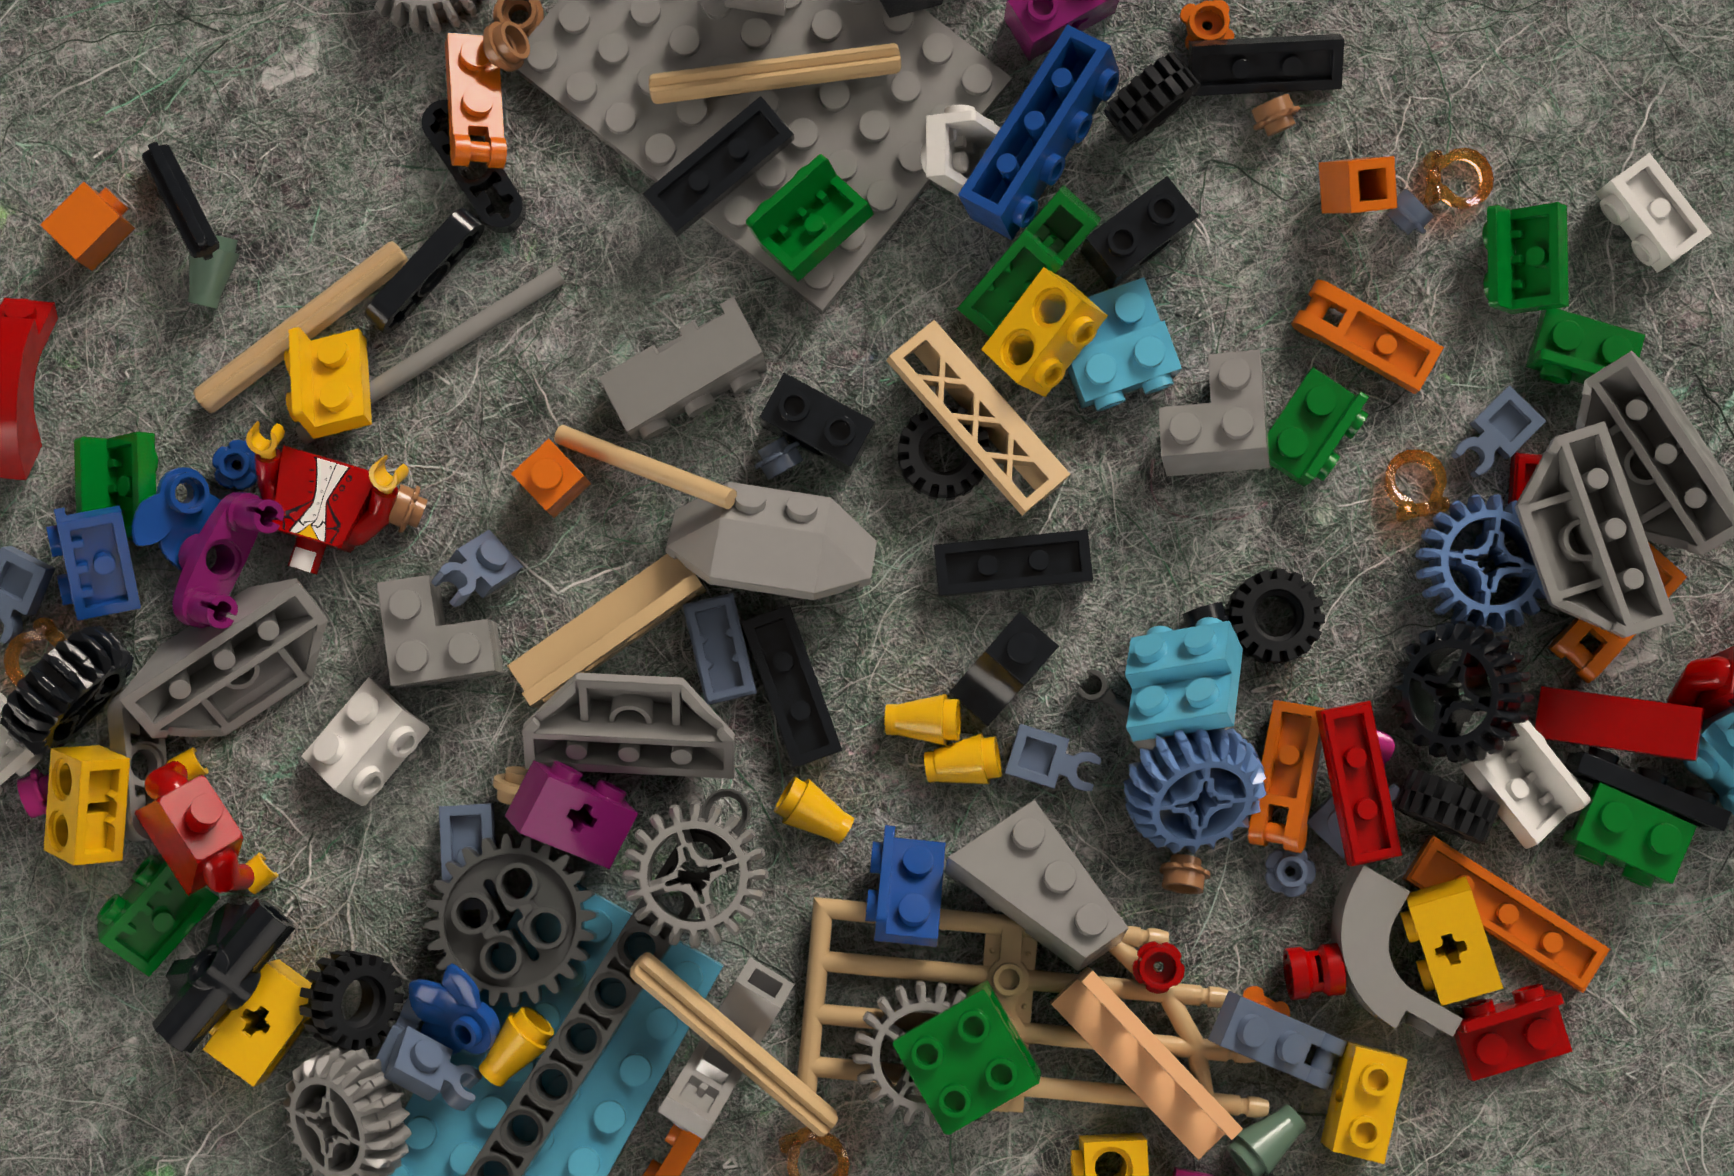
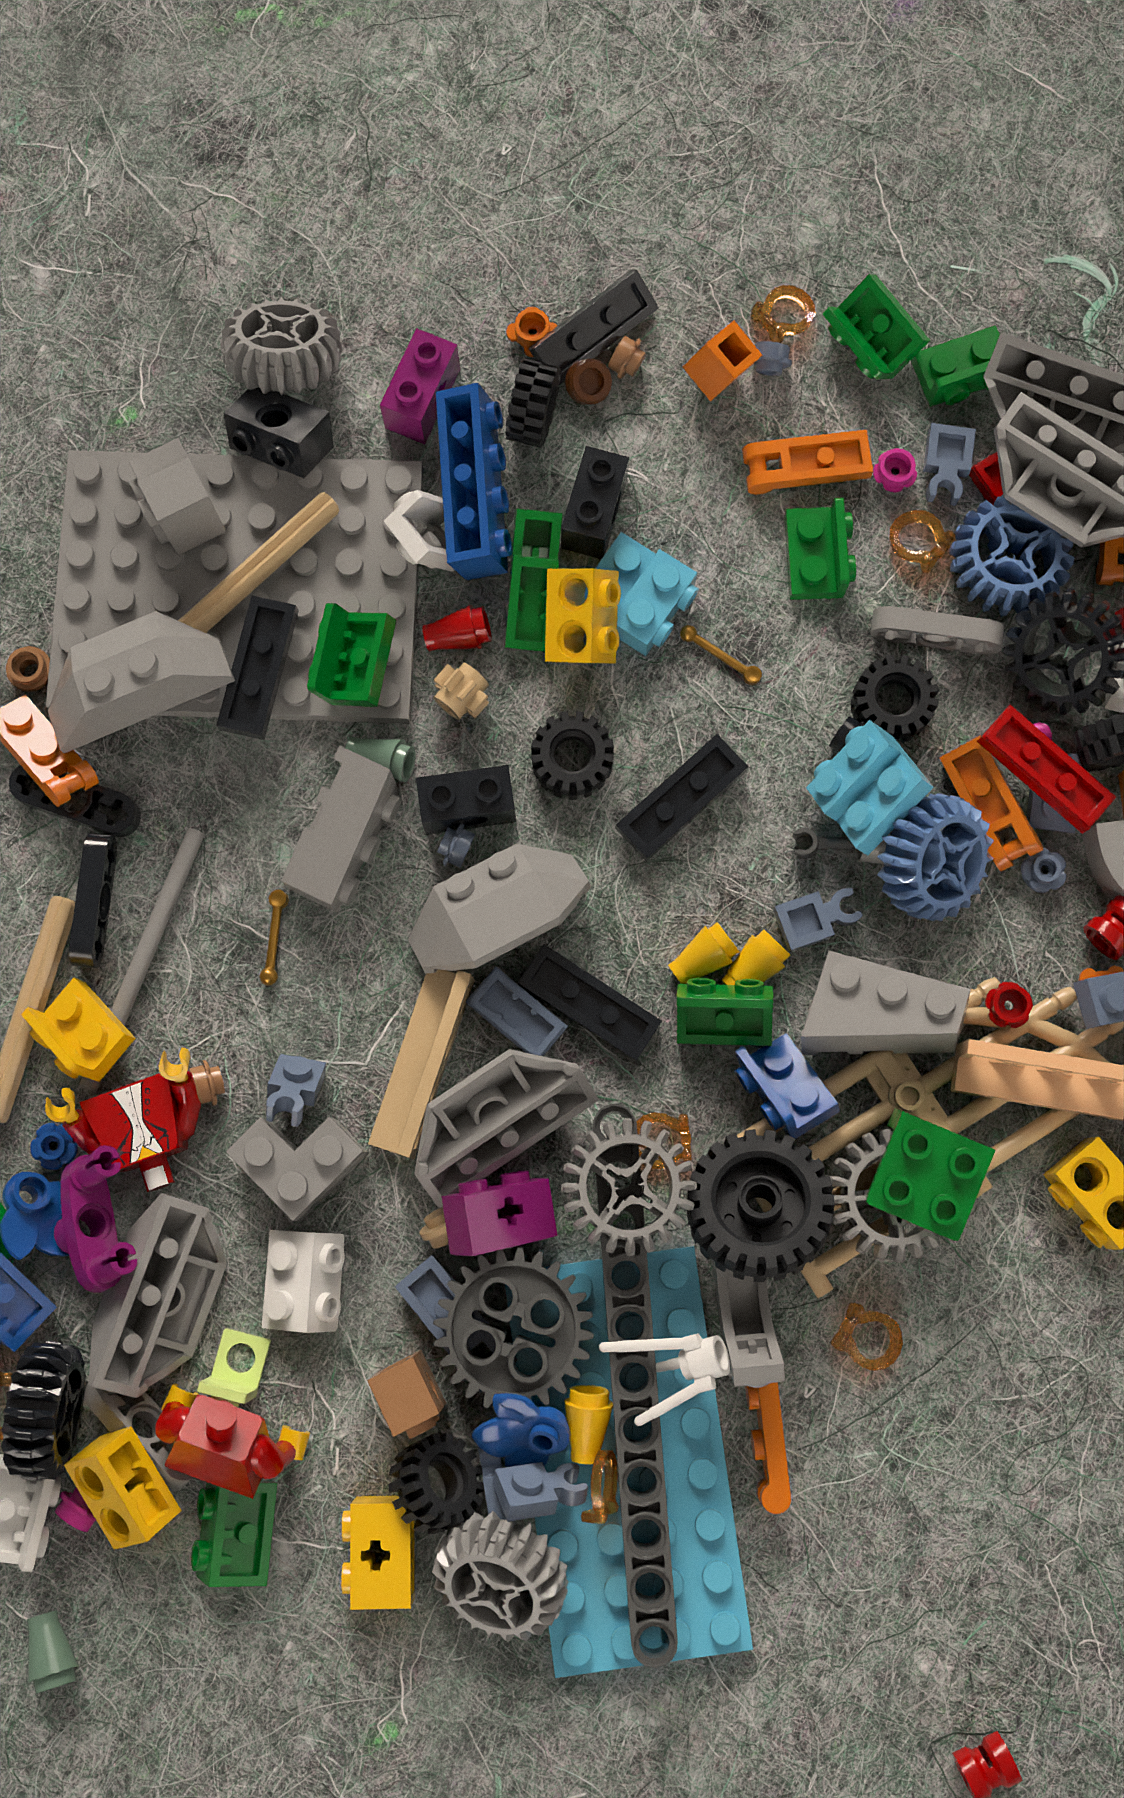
camera: 35 degrees left, 5 degrees down
black piece [152,898,295,1053] -> none
medium nougat plate [483,21,530,72] -> none
orange brick [511,438,591,518] -> none
tan bar [554,425,737,509] -> none
tan axle [630,952,838,1137] -> none
yellow cone [774,776,854,844] -> none
tan fence [886,320,1070,516] -> none
black arch [949,612,1059,727] -> none
light grey brick [1158,350,1270,476] -> none
medium nougat plate [1159,854,1211,894] -> none
white bracket [1596,153,1712,273] -> none
none -> light grey wedge [48,611,235,753]
none -> yellowish green bracket [197,1328,271,1408]
none -> pearl gold hinge [259,889,289,986]
none -> sand green cone [345,736,416,782]
none -> medium nougat brick [367,1350,446,1439]
none -> red cone [422,604,492,652]
none -> tan gear [433,663,489,720]
none -> reddish brown tile [565,359,612,405]
none -> clear orange piece [581,1450,619,1524]
none -> white plant [599,1333,730,1426]
none -> clear orange piece [636,1112,692,1170]
none -> green bracket [677,978,774,1046]
none -> pearl gold hinge [680,625,762,685]
none -> black wheel [687,1129,835,1282]
none -> light grey beam [870,606,1005,655]
none -> dark pink plate [873,448,917,493]

